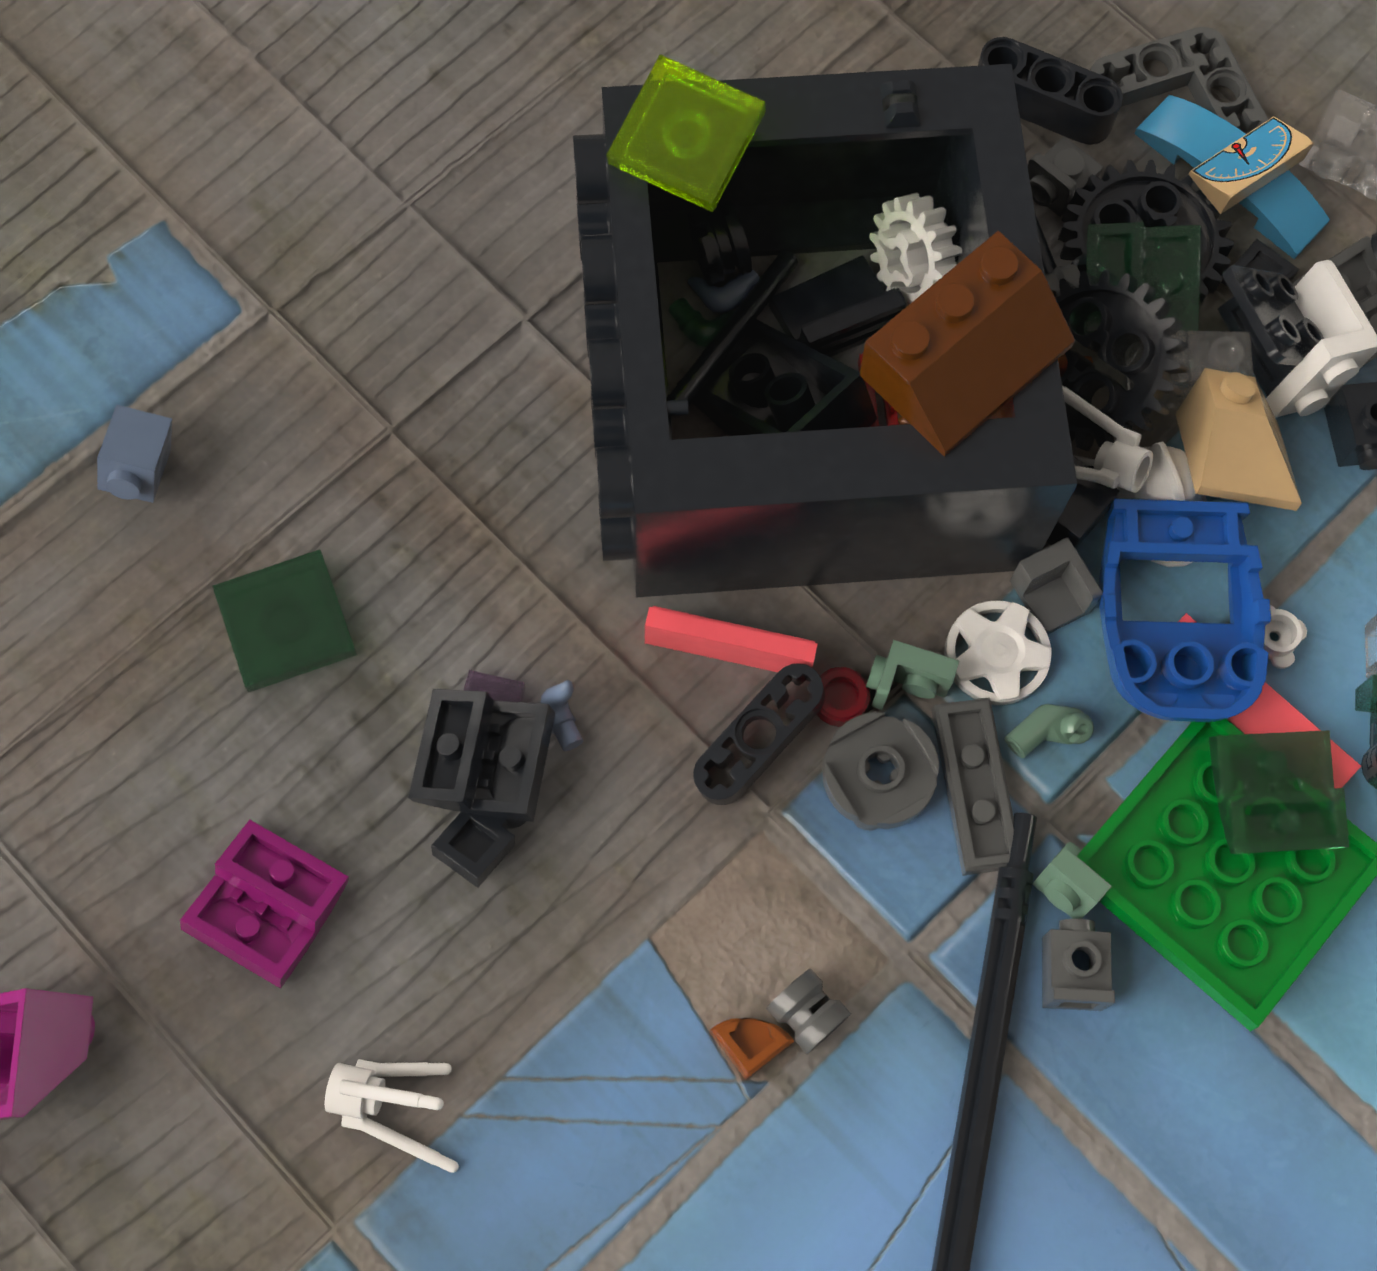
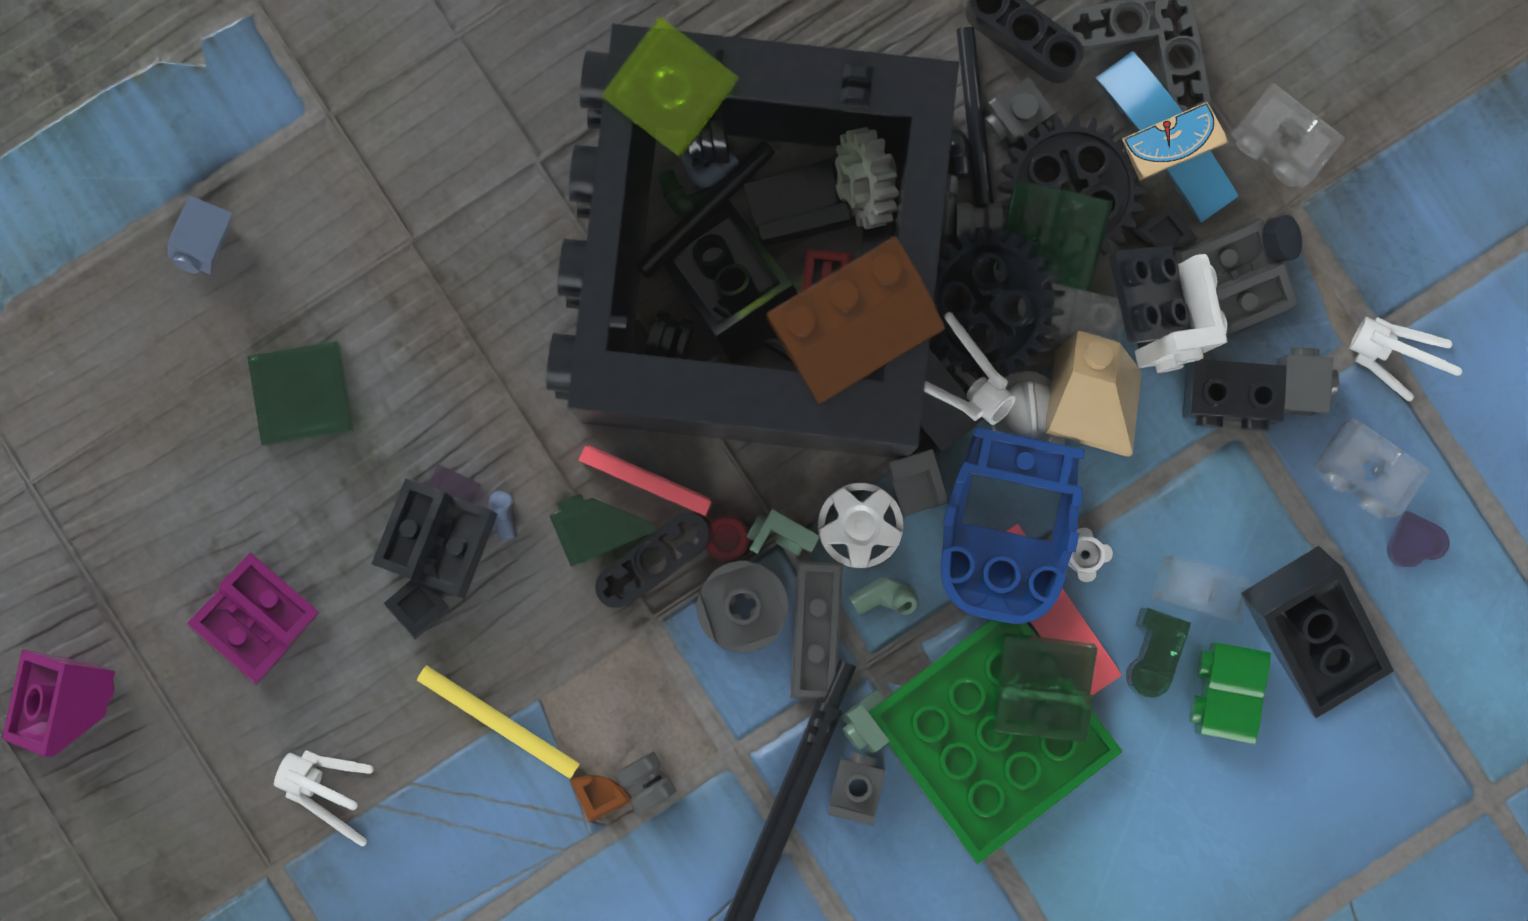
camera: 15 degrees right, 15 degrees up
none -> light yellow bar [417,665,580,779]
none -> clear green slope [549,494,657,567]

